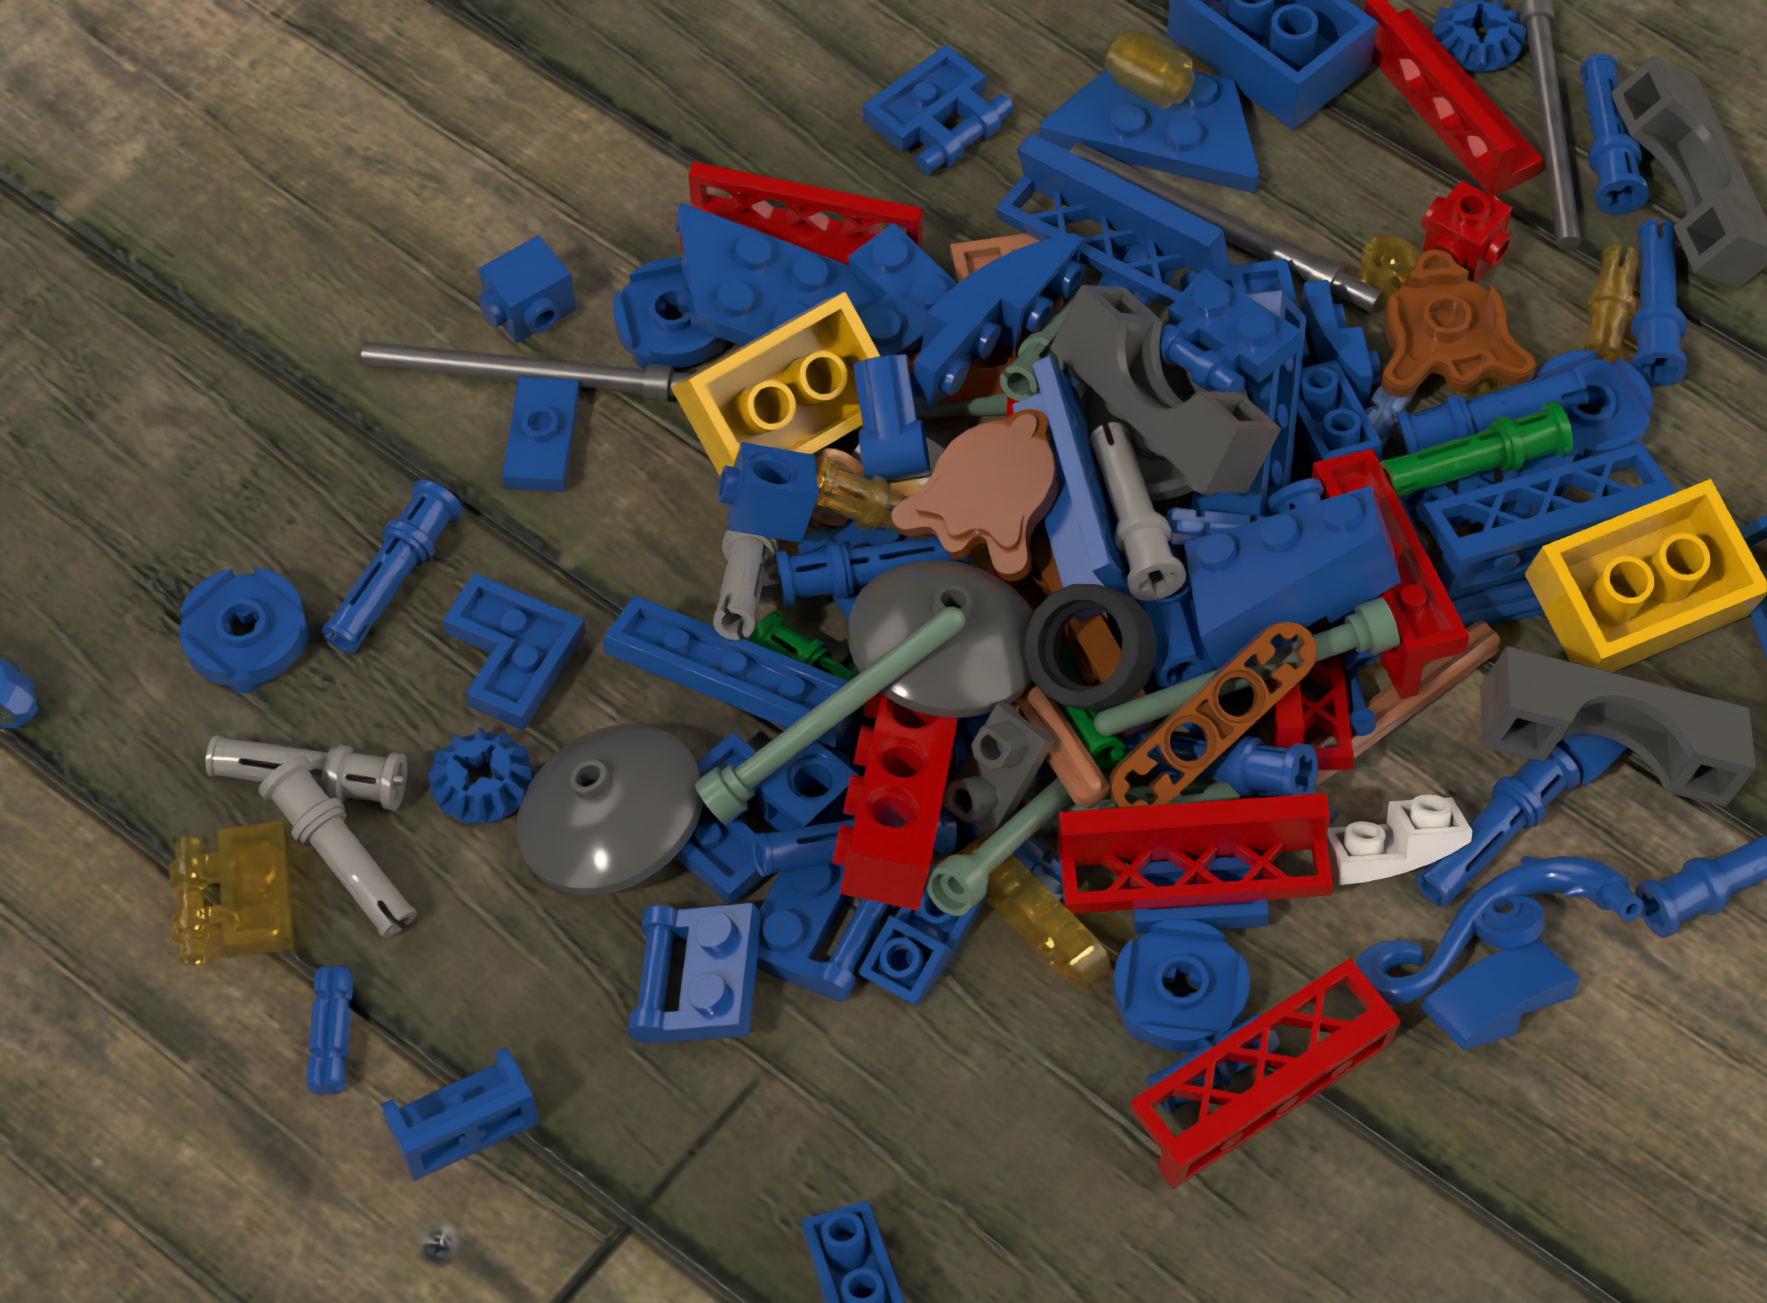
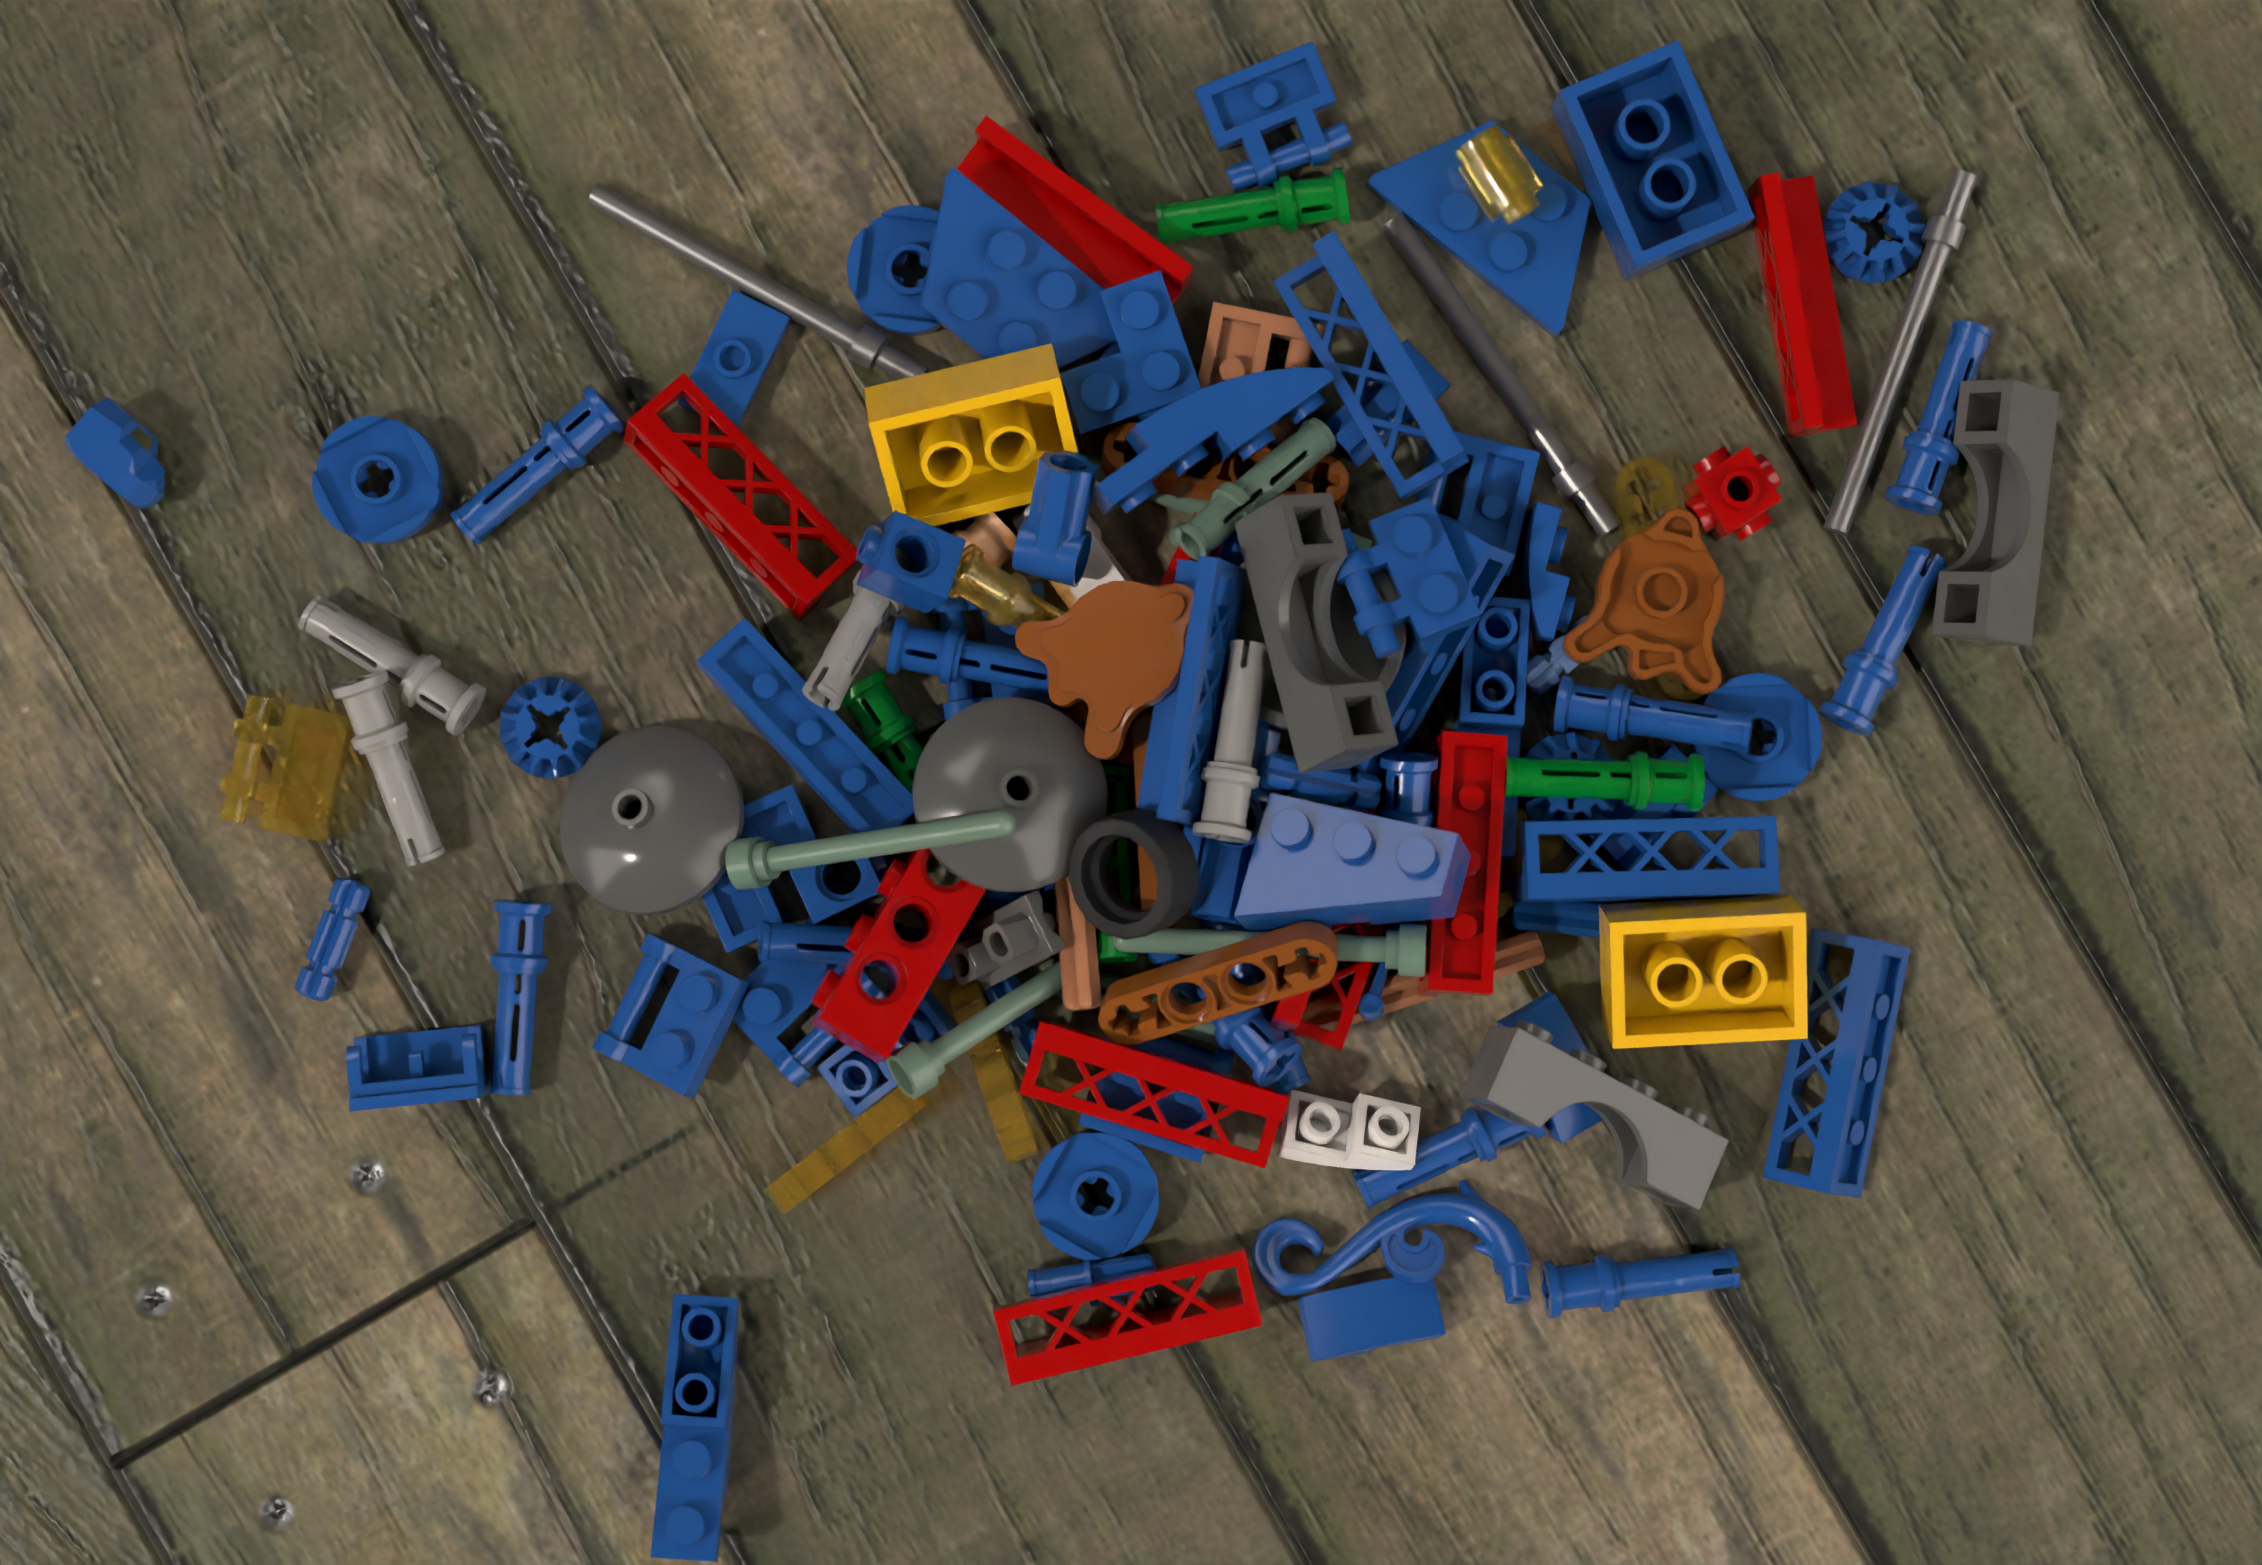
camera: 20 degrees right, 30 degrees up
blue plate [442,573,586,731] -> none
blue brick [477,235,577,344] -> none
clear yellow pin [1583,245,1641,365] -> none
none -> blue pin [490,899,552,1095]
none -> red fence [623,372,858,622]
none -> clear yellow beam [764,1086,931,1215]
none -> green pin [1155,167,1350,245]

